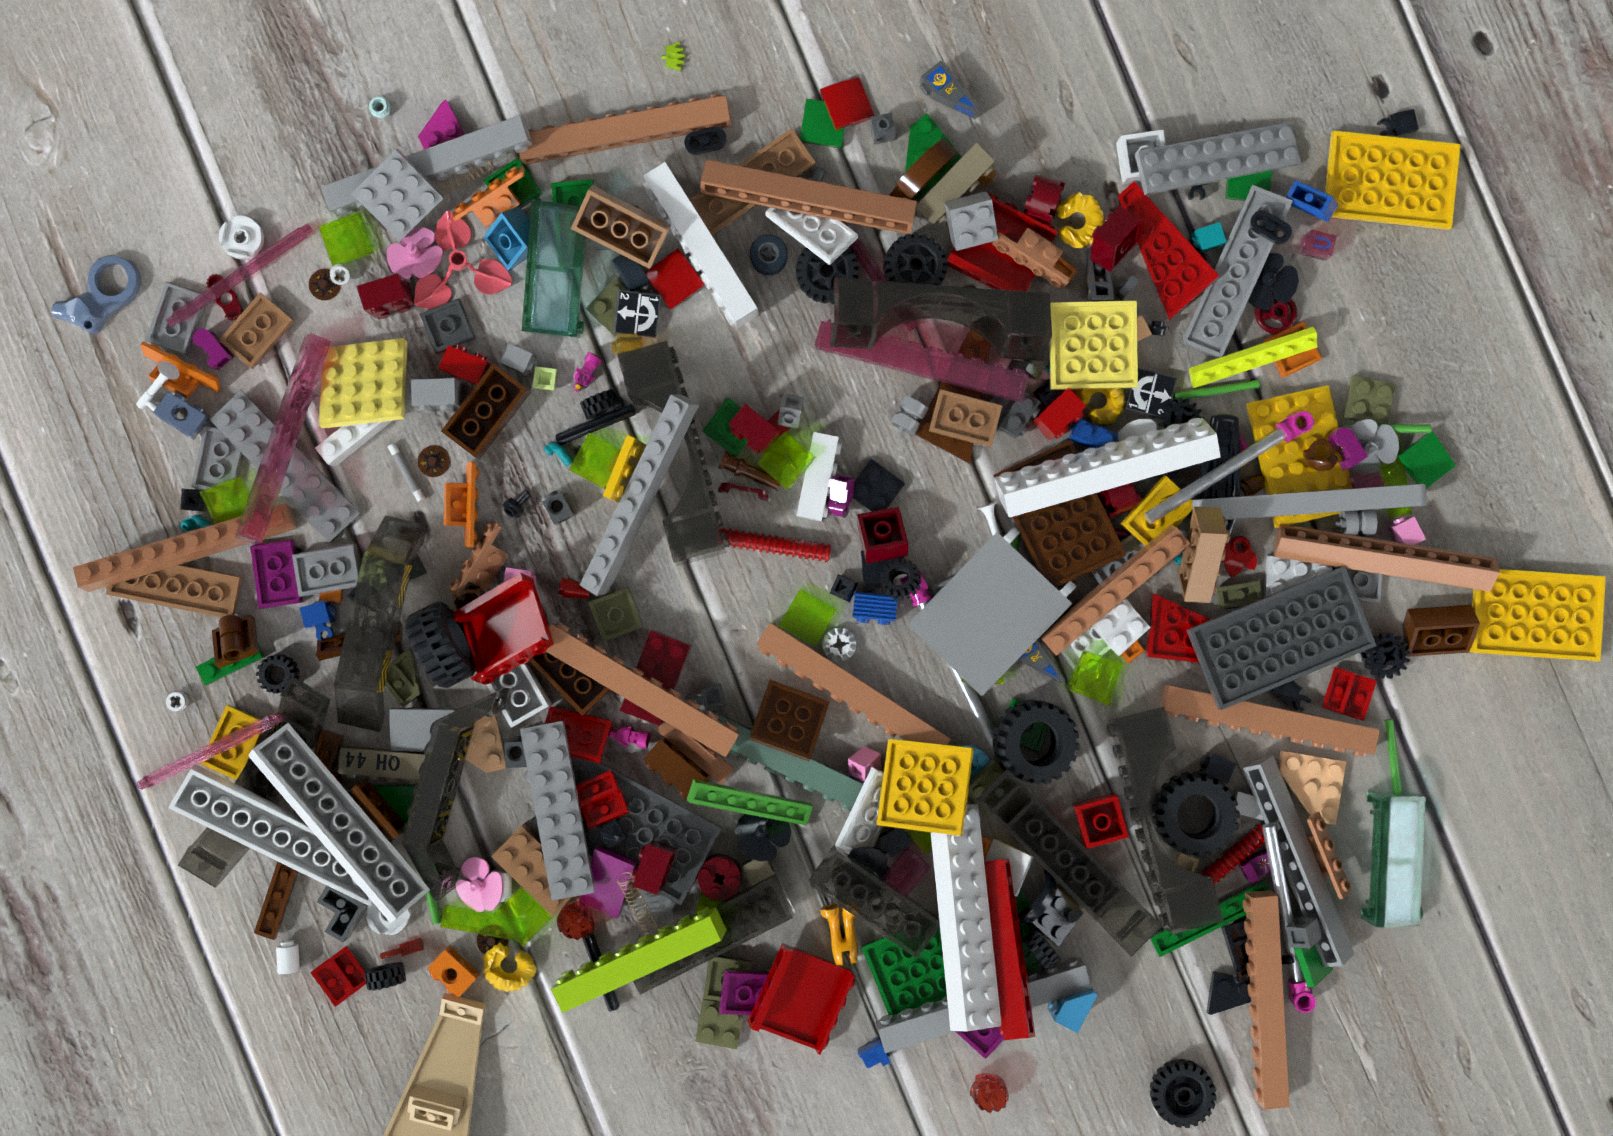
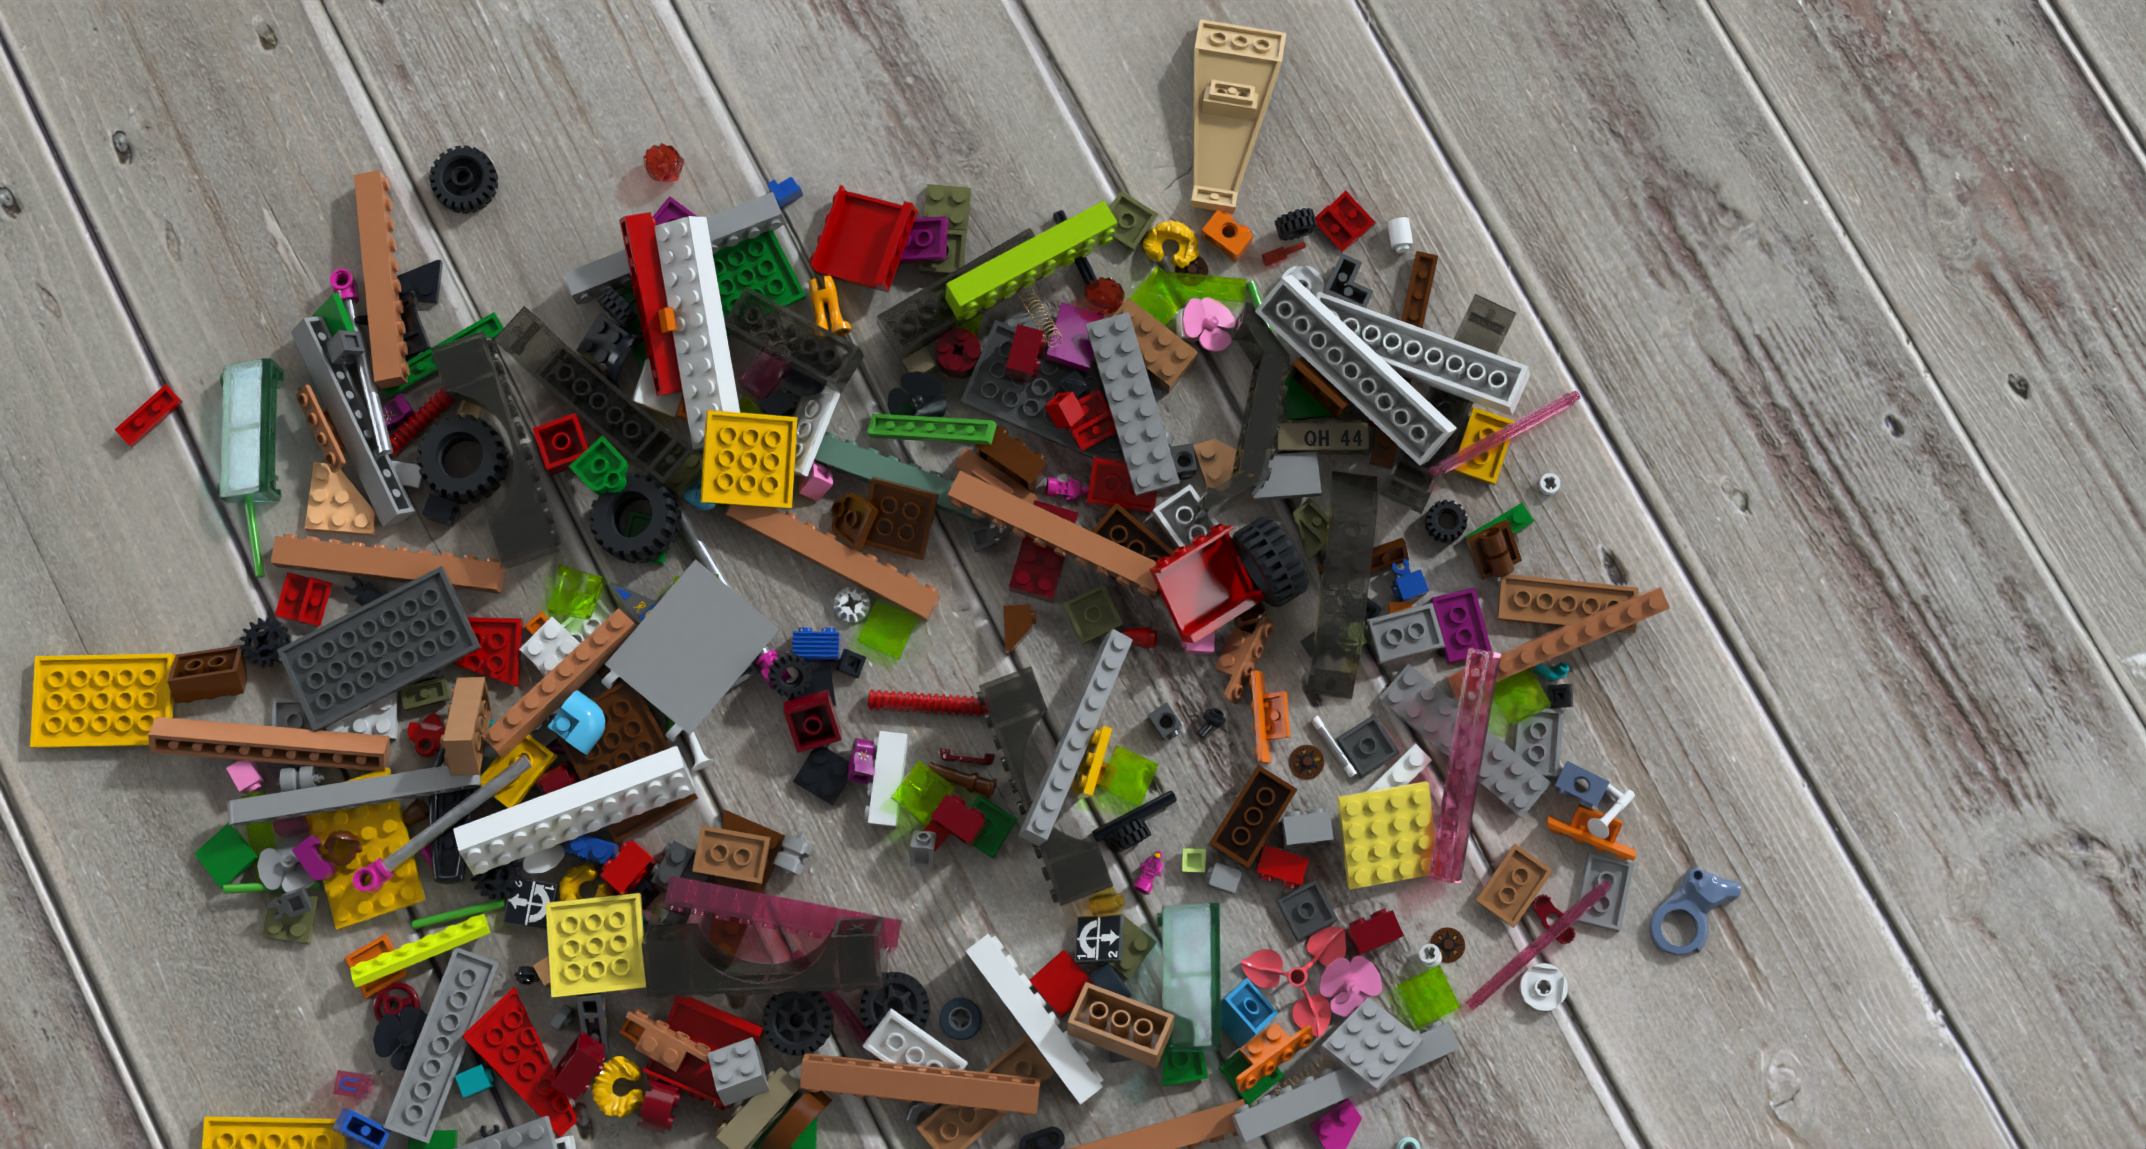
camera: 175 degrees right, 10 degrees down
magenta leg [193,328,234,371] -> none
teal arm [544,441,574,466] -> none
dark azure slope [1048,986,1098,1034] -> none
black plate [1250,210,1292,245] -> none
none -> red plate [114,384,183,447]
none -> dark grey plate [267,887,313,920]
none -> medium azure brick [548,690,605,755]
none -> green plate [569,435,628,494]
none -> orange tile [658,307,676,333]
none -> reddish brown plate [832,493,879,551]
none -> reddish brown slope [1003,604,1036,655]
none -> red panel [1044,392,1085,428]
none -> olive plate [1109,191,1158,252]
none -> dark grey tile [1336,714,1400,778]

